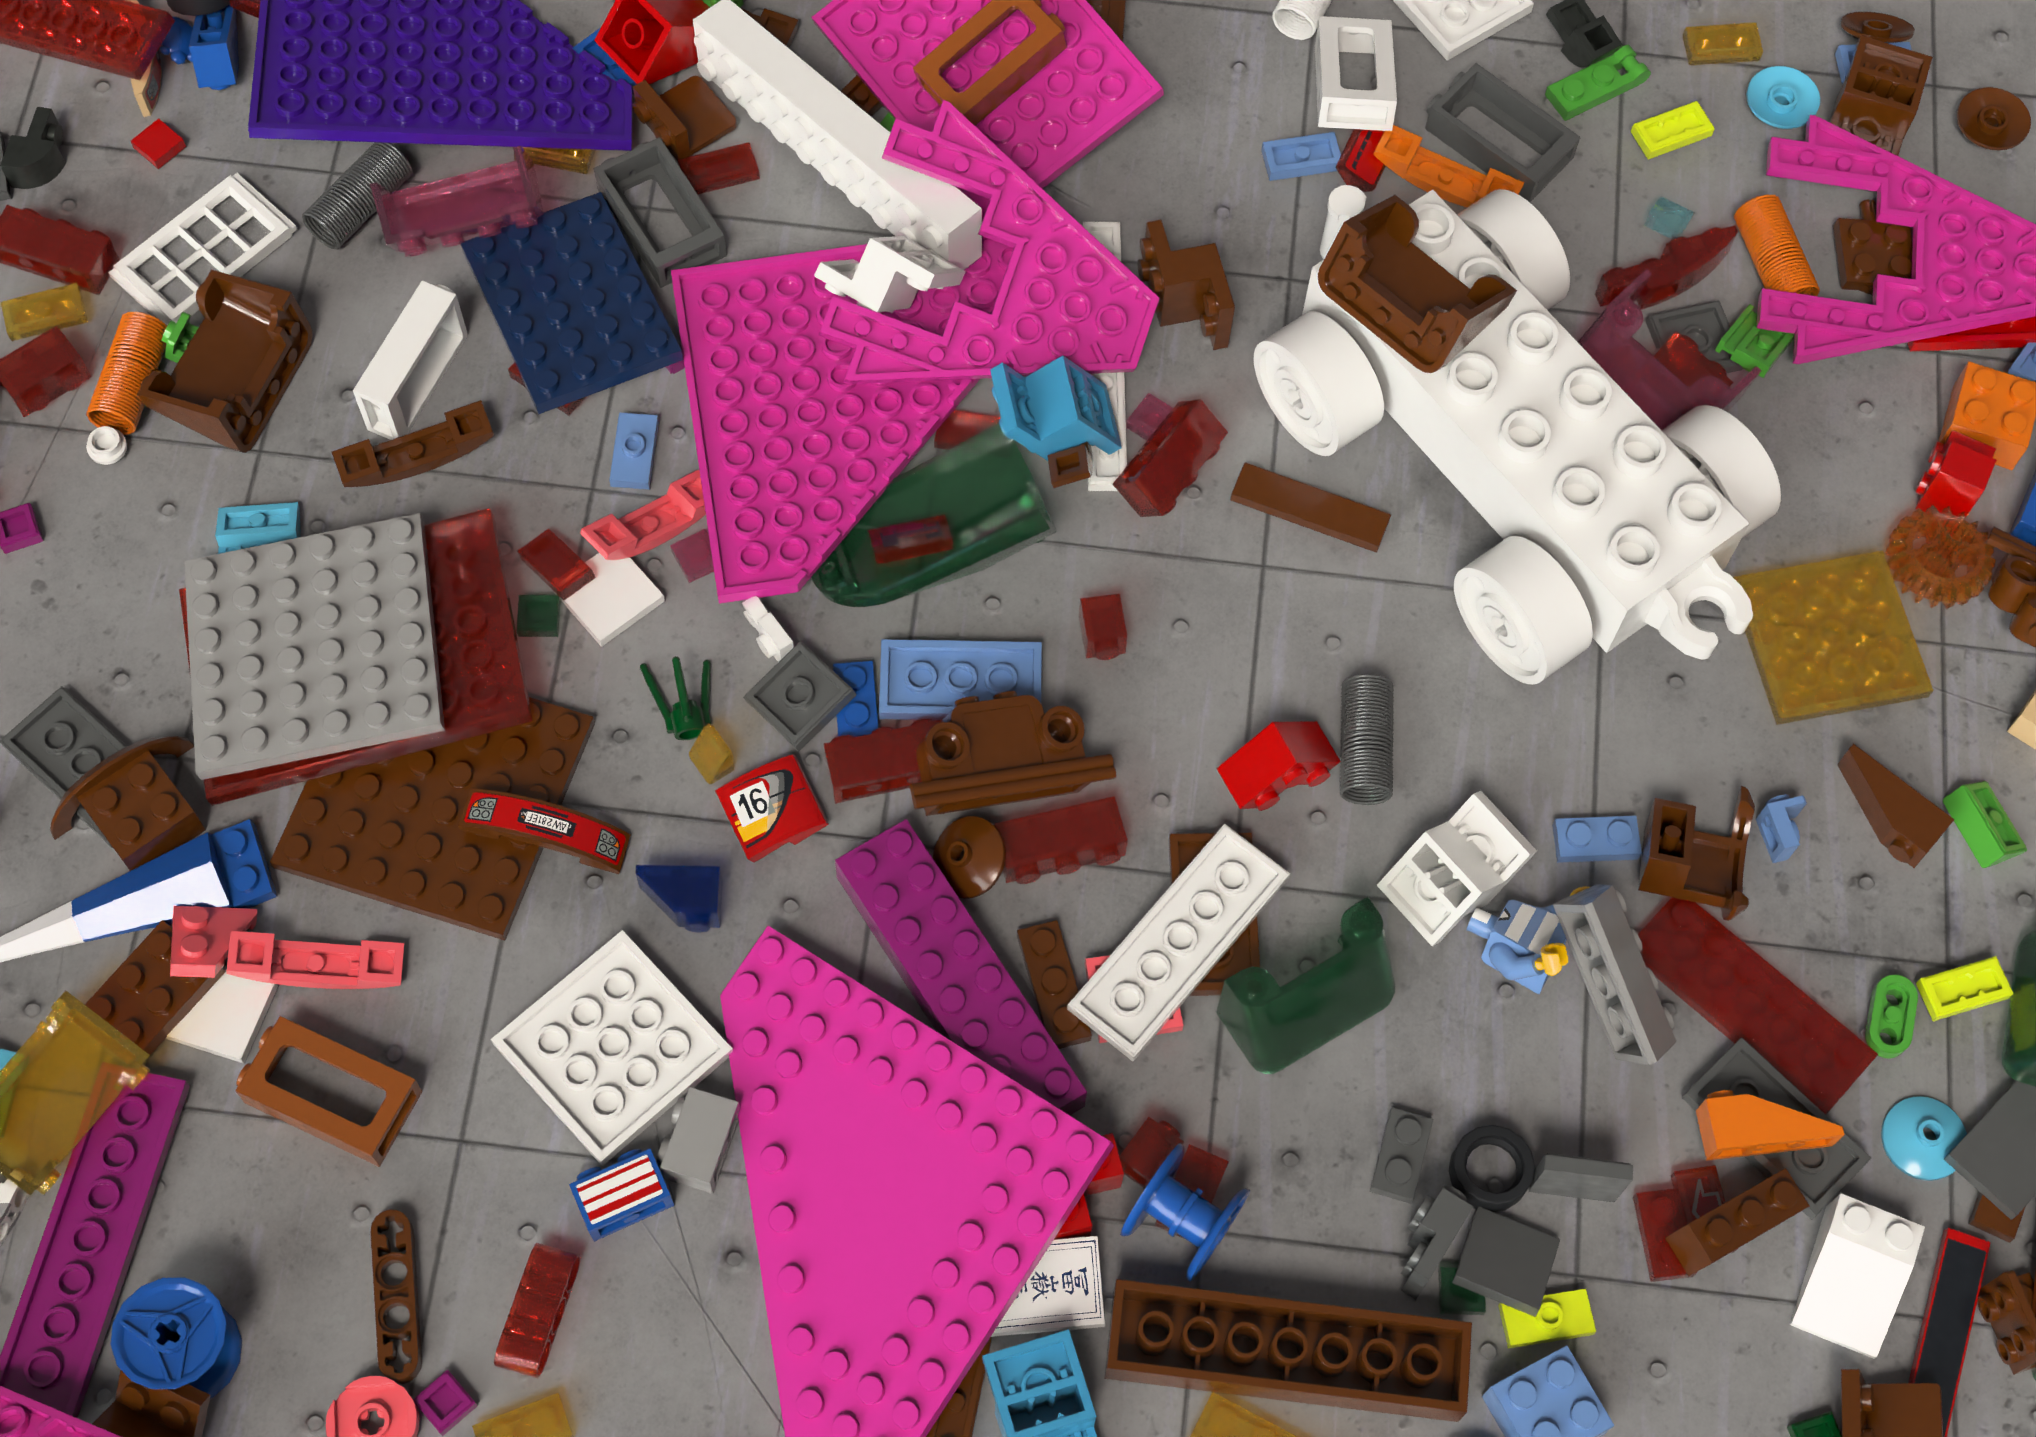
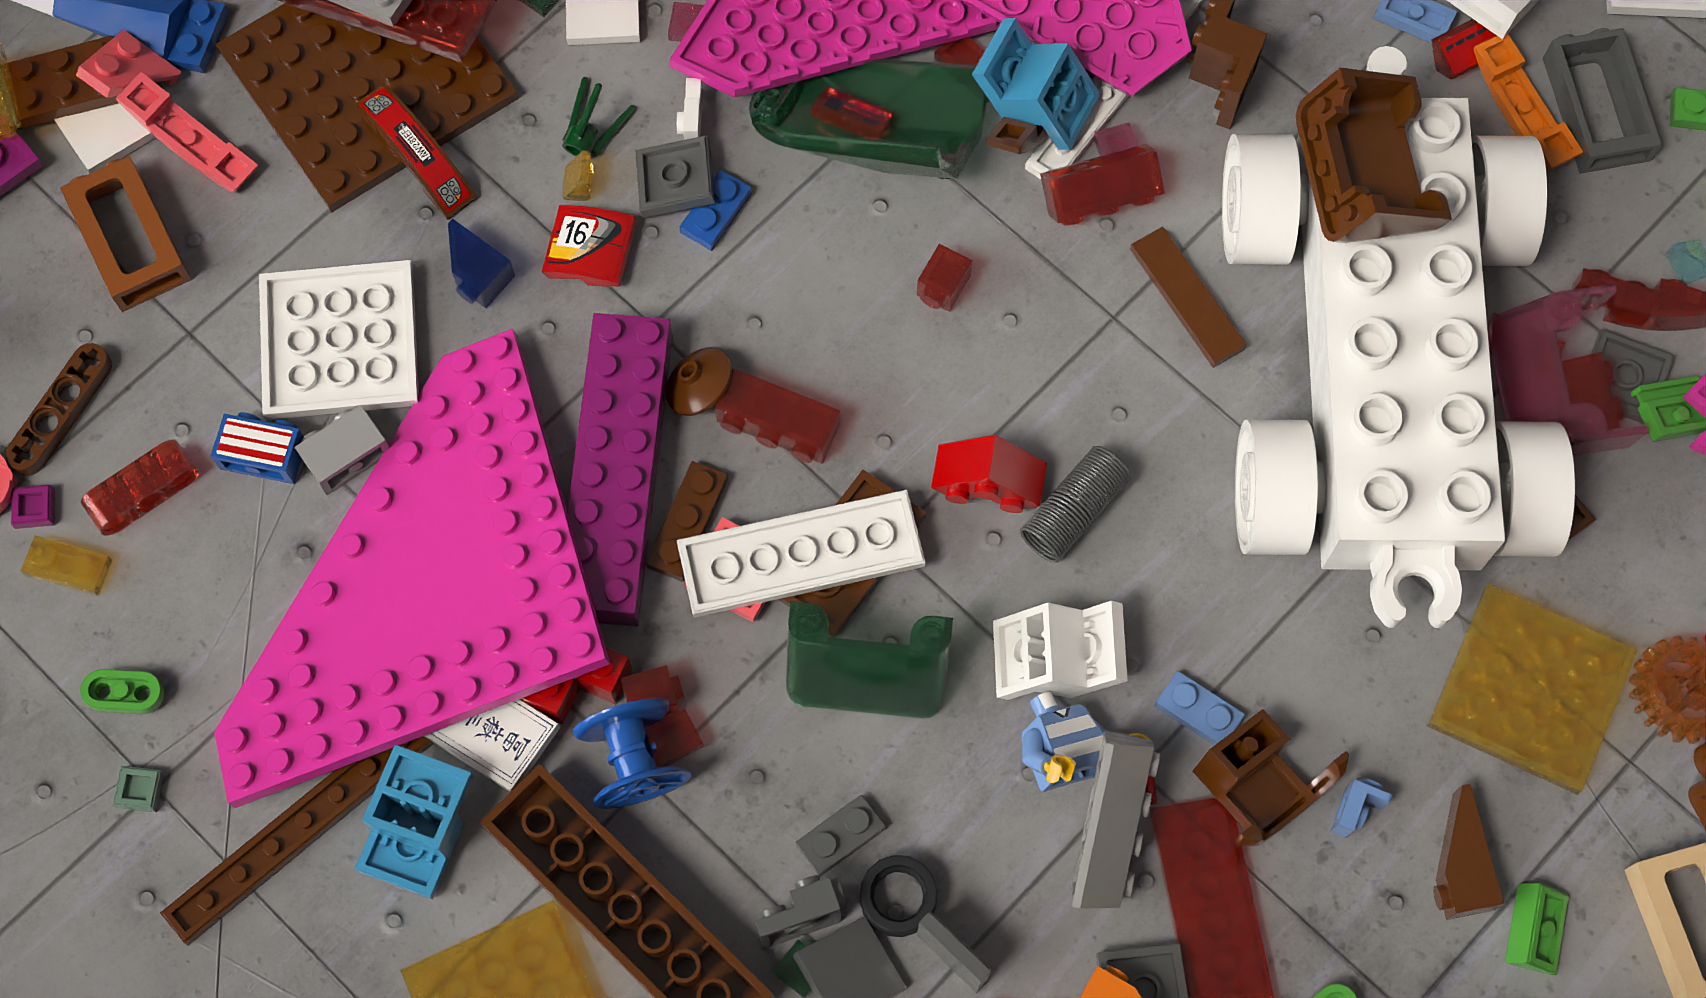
camera: 40 degrees right, 5 degrees up
clear red brick [824,719,942,804] -> none
medium blue plate [879,639,1042,720] -> none
reddish brown brick [909,691,1116,816] -> none

